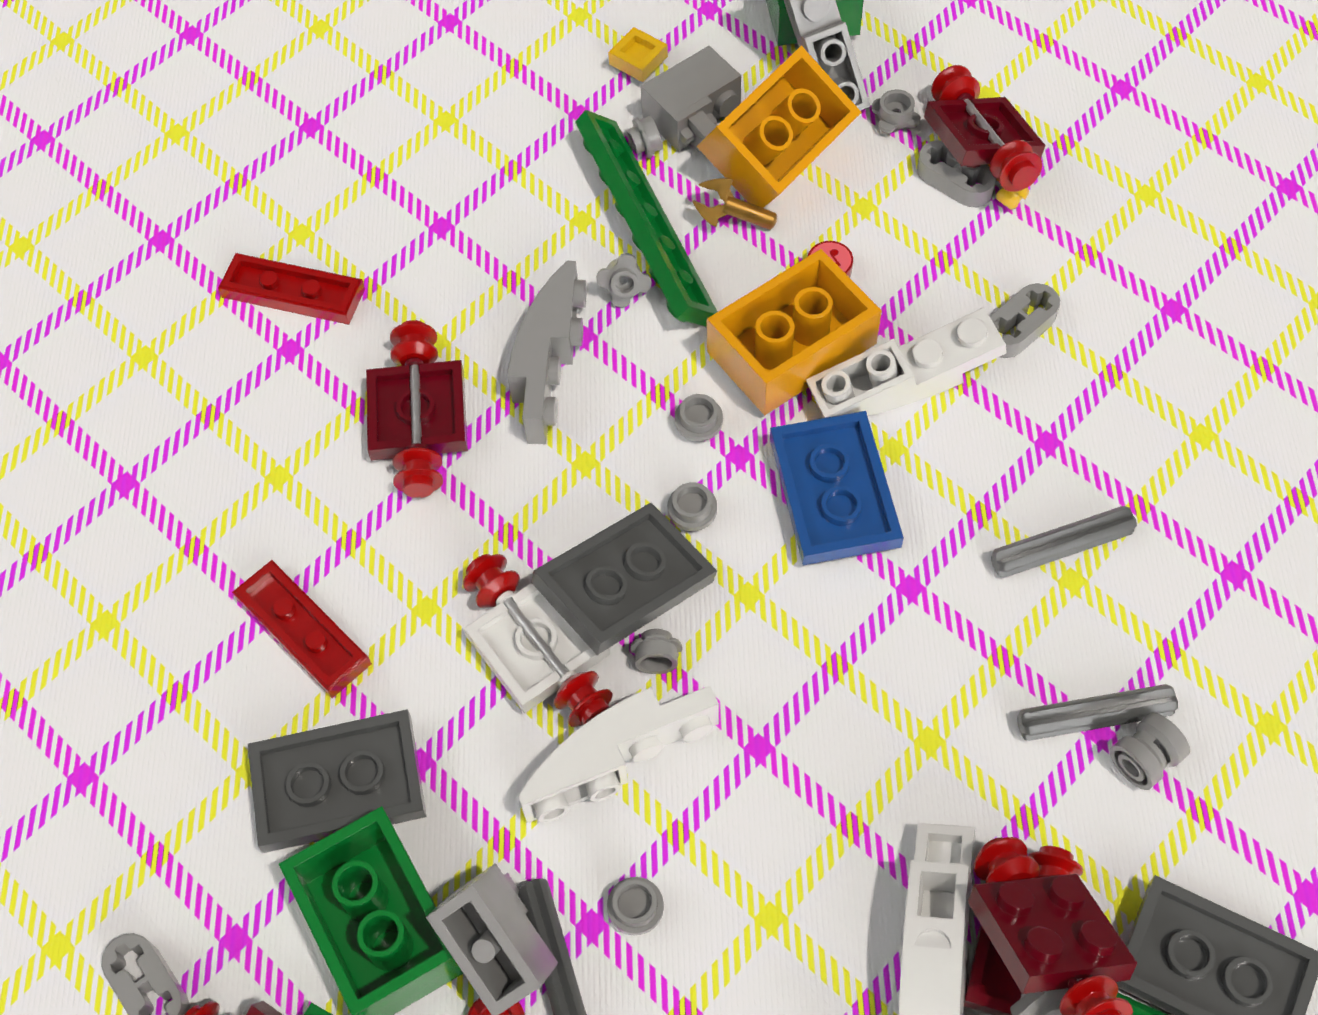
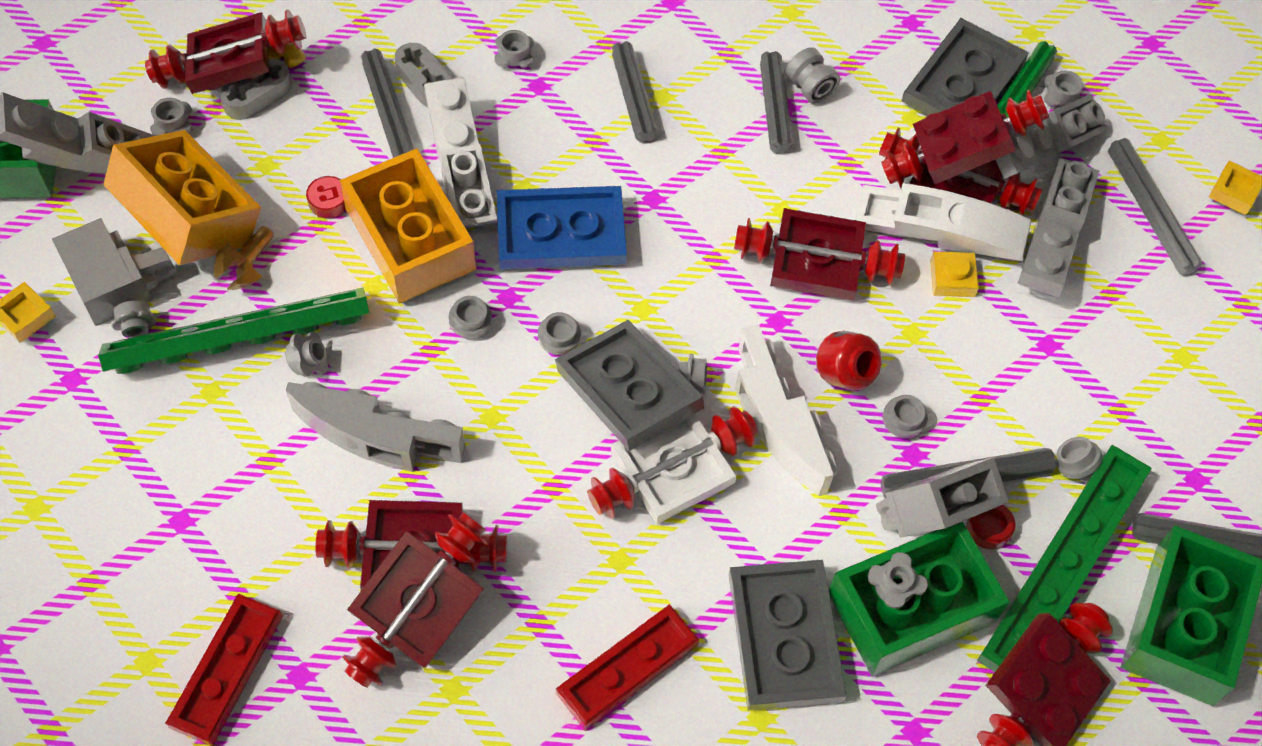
camera: 90 degrees left, 0 degrees up
none -> dark red plate [342,512,488,688]
none -> dark grey axle [361,48,414,158]
none -> light grey plate [494,30,534,68]
none -> dark red plate [734,208,905,301]
none -> red head [816,330,882,391]
none -> light grey plate [868,552,928,609]
none -> yellow plate [930,251,979,297]

